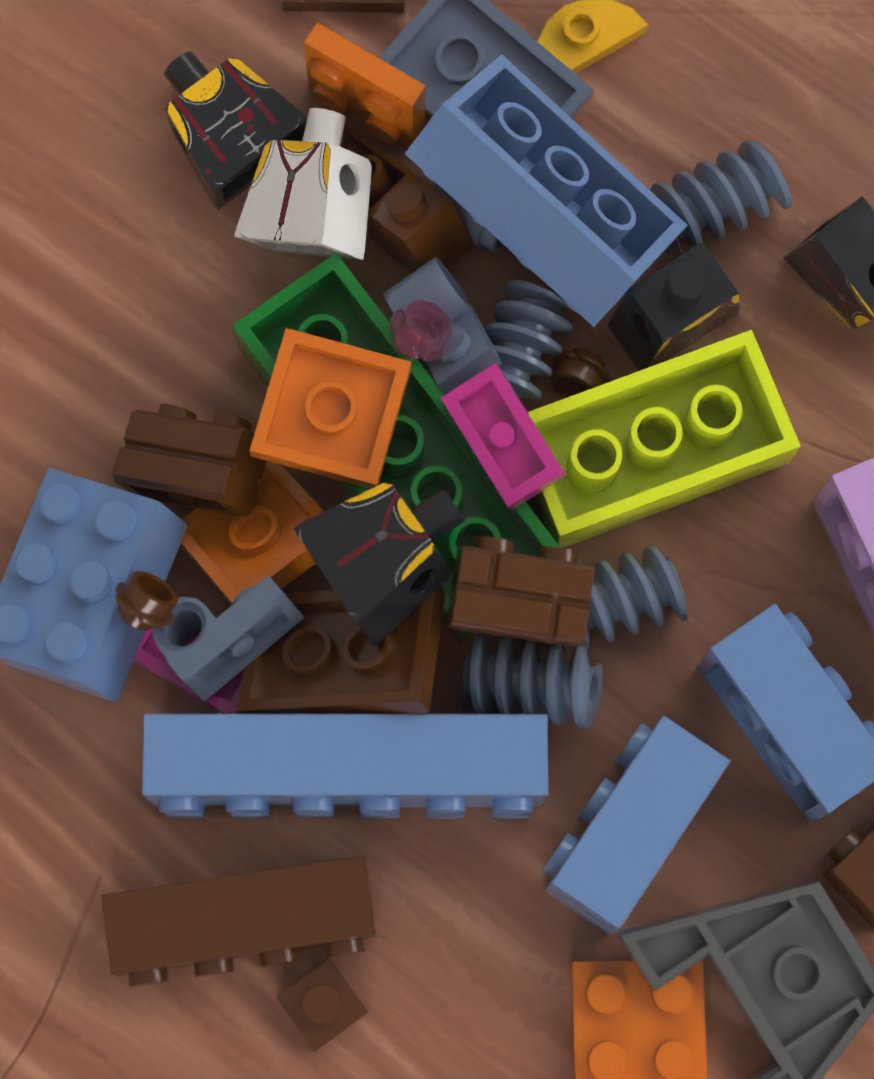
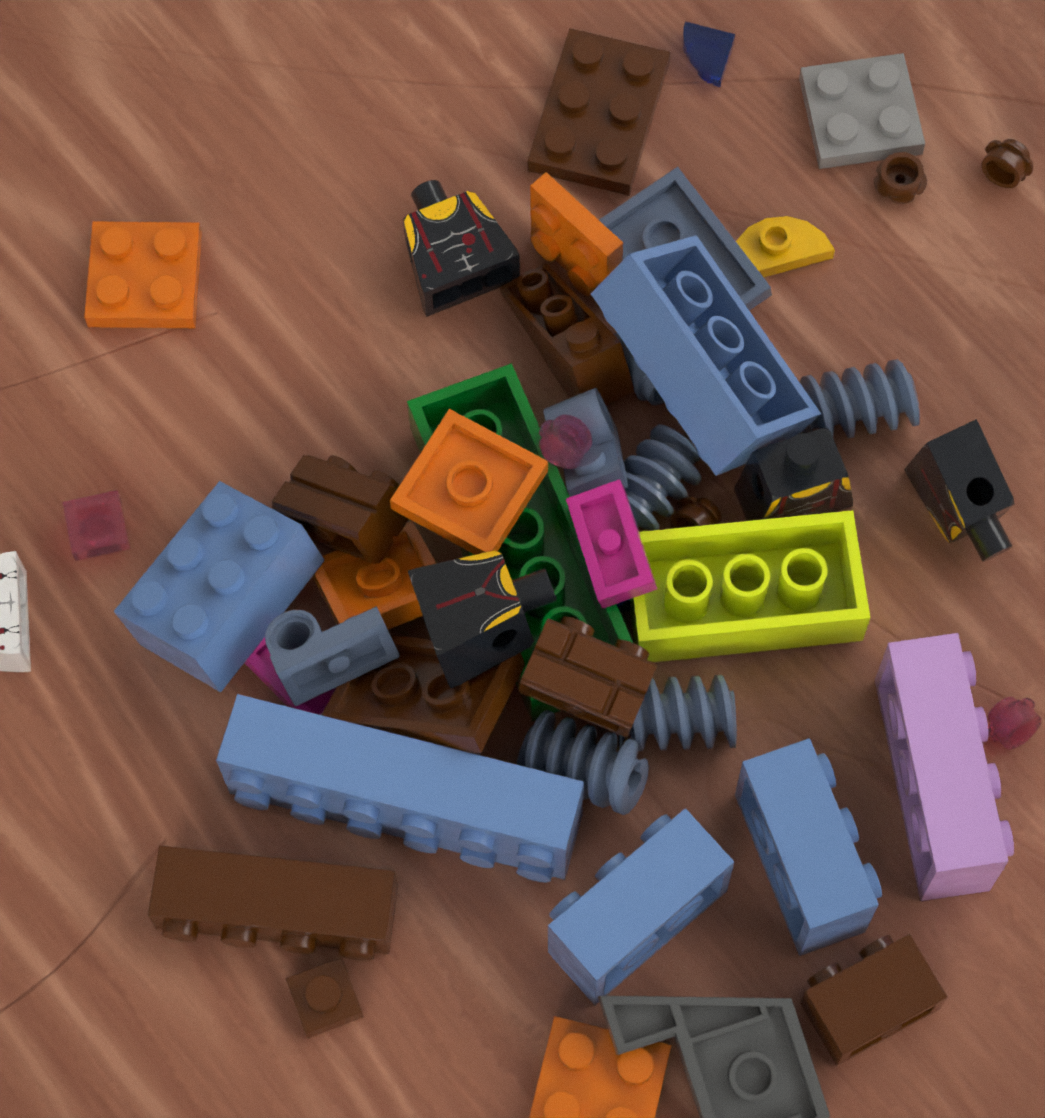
camera: 20 degrees right, 10 degrees down
reddish brown plate [115,571,178,631] -> none
white torso [234,108,372,260] -> none

